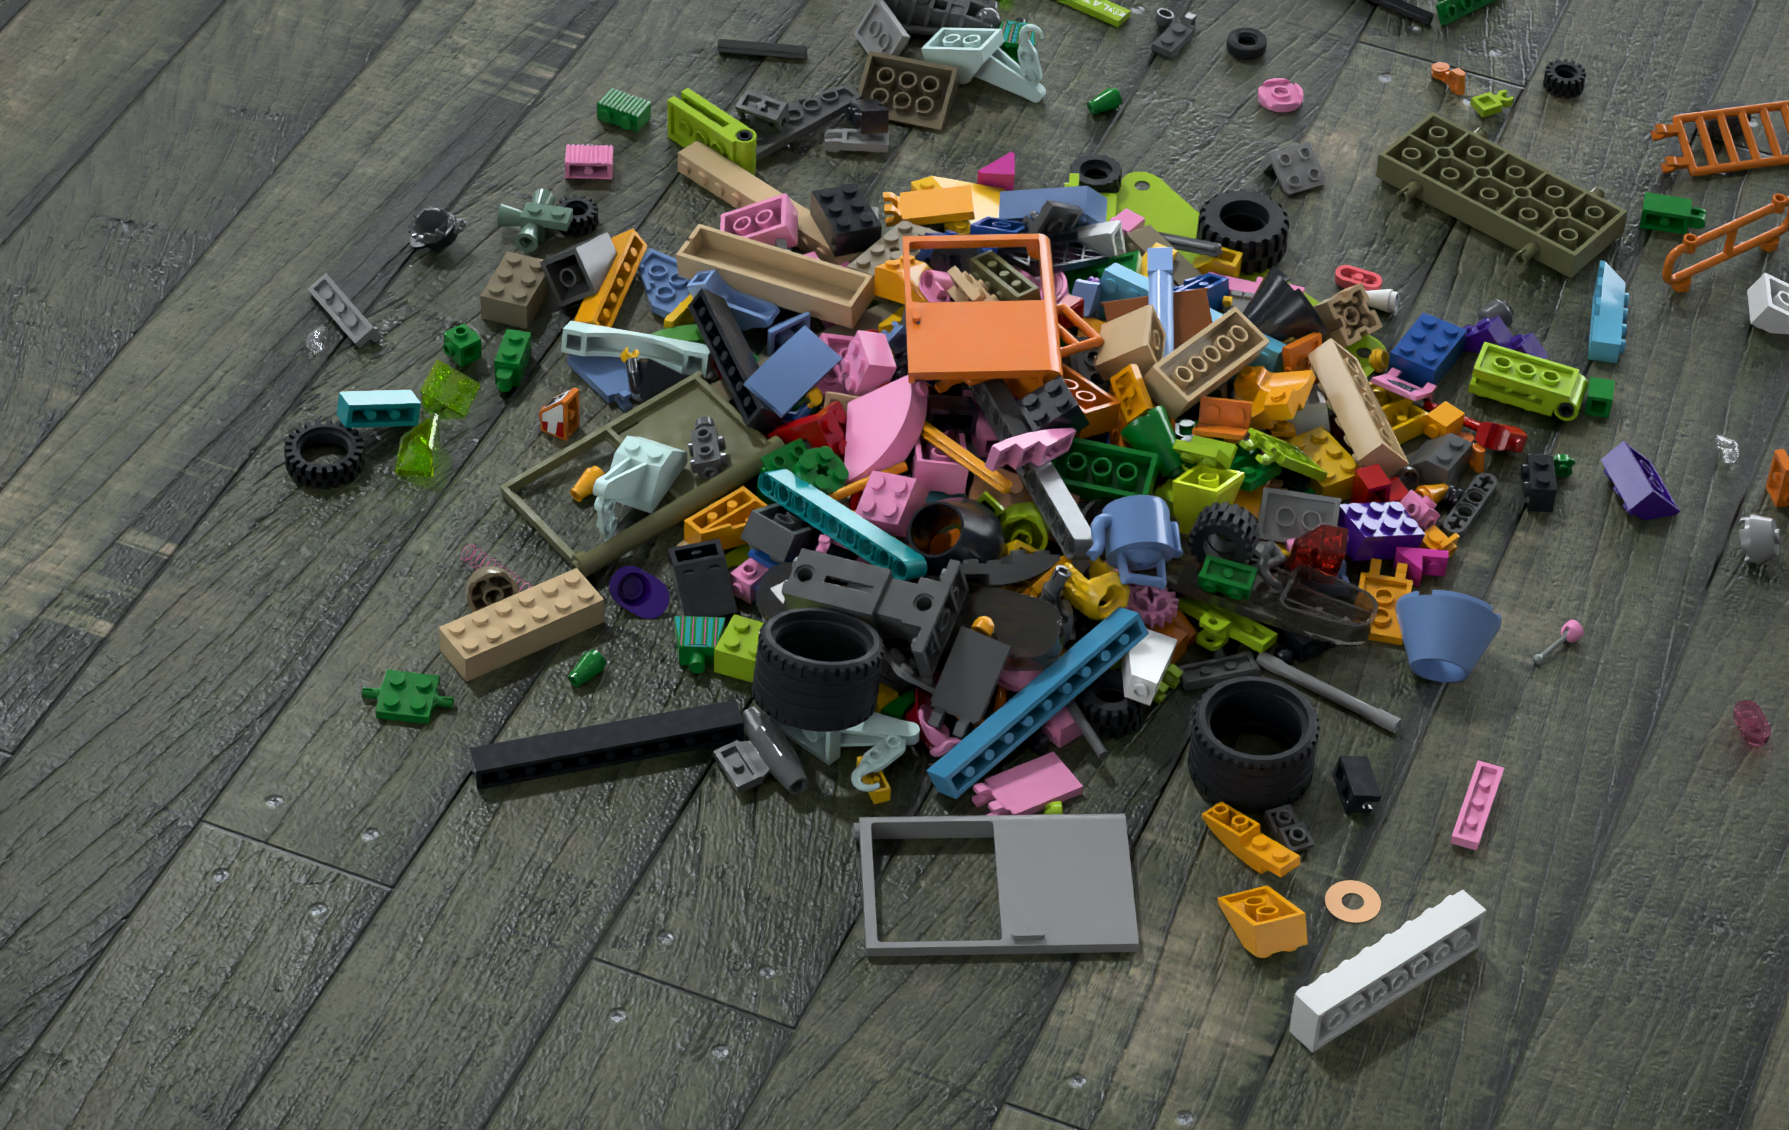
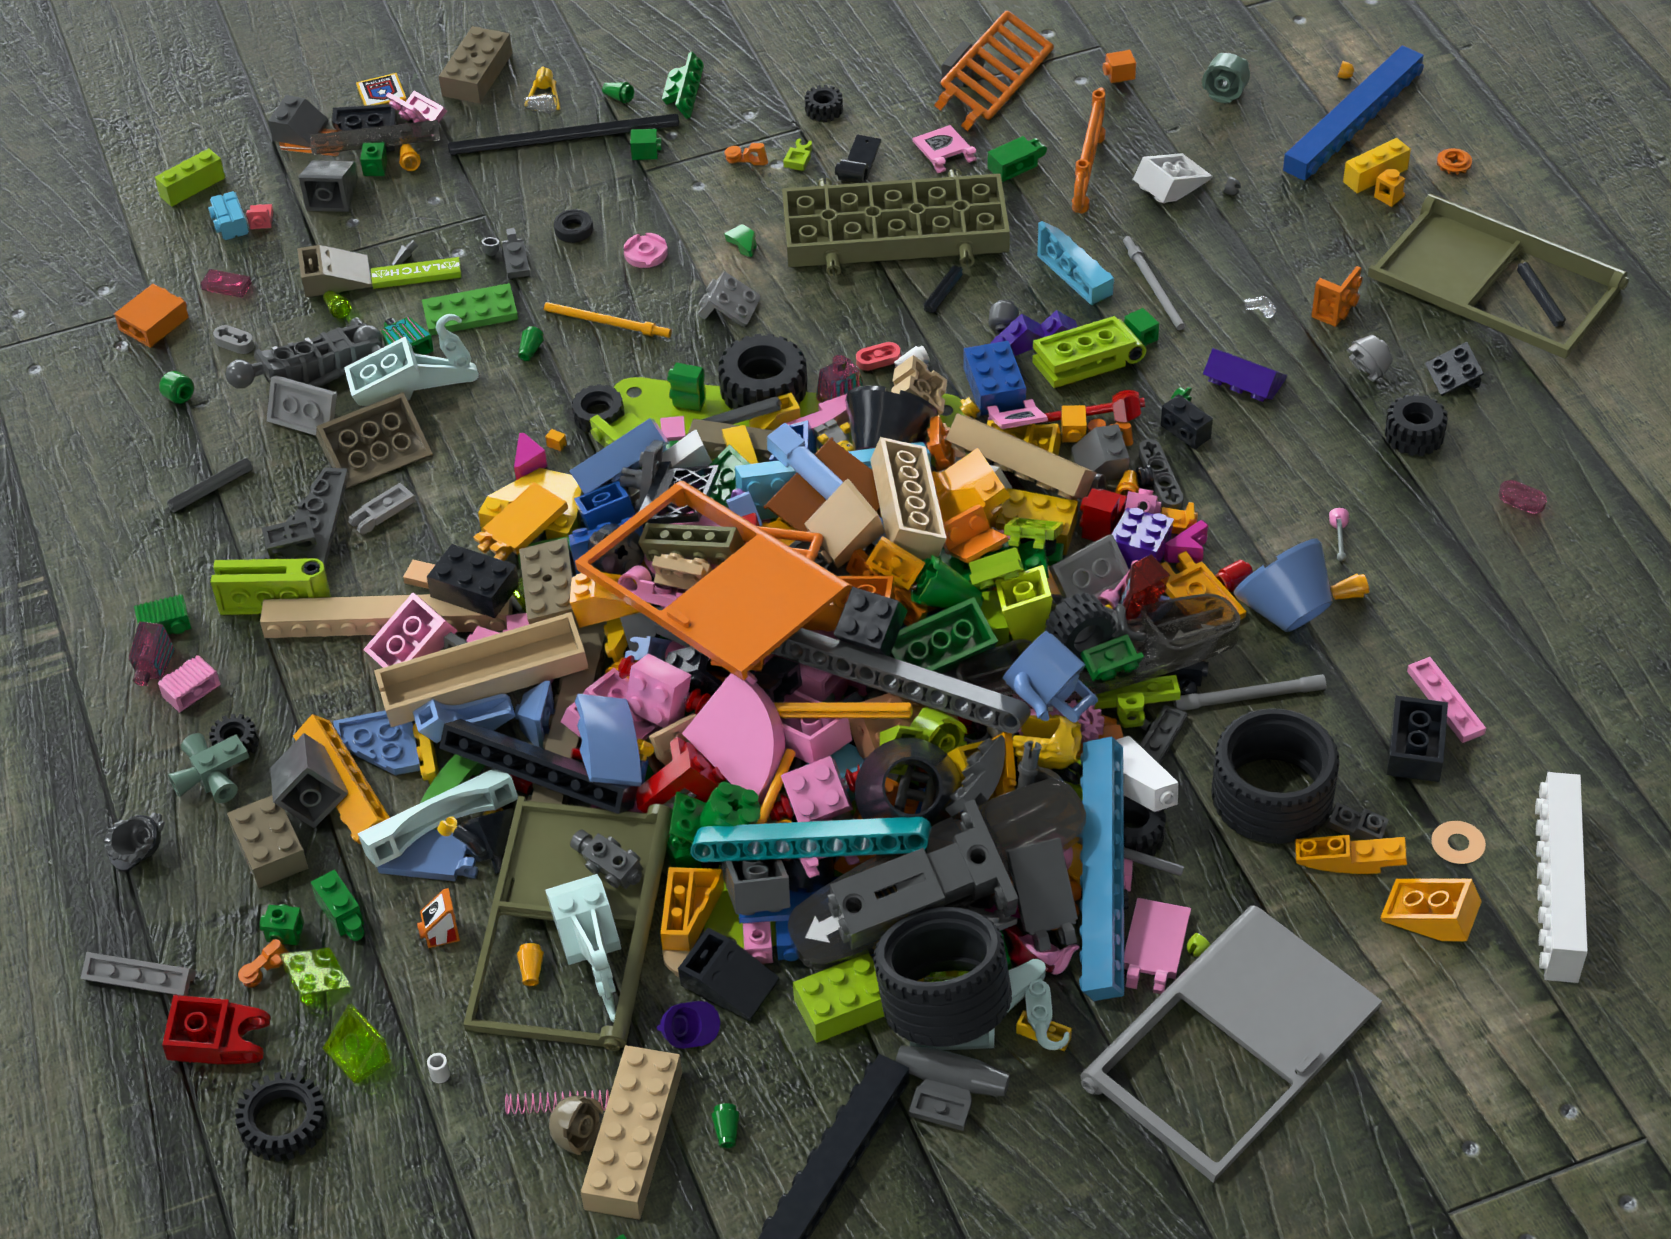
camera: 40 degrees left, 5 degrees up
clear arm [305,324,328,354] -> none
teal brick [336,390,421,428] -> none
green torso [674,616,725,673] -> none
black brick [846,99,889,134] -> none
light orange hinge [971,616,994,637] -> none
bright pink slope [985,428,1076,472] -> none
black hinge [1332,755,1382,814] -> none
none -> clear pink torso [129,621,175,686]
none -> red brick [162,995,271,1065]
none -> orange piece [238,939,290,988]
none -> bright green plate [422,283,518,336]
none -> white hinge [427,1053,450,1083]
none -> light orange bar [544,302,672,338]
none -> light orange piece [545,429,567,452]
none -> green brick [630,129,662,160]
none -> green brick [667,362,706,412]
none -> green slope [724,224,757,257]
none -> clear pink torso [816,355,864,403]
none -> black door [835,134,881,183]
none -> bright pink flag [913,125,977,173]
none -> black axle [924,265,963,313]
none -> light grey bar [1123,236,1185,330]
none -> light orange cone [1330,573,1370,600]
none -> black tyre [1385,394,1448,456]
none -> black brick [1386,695,1448,782]

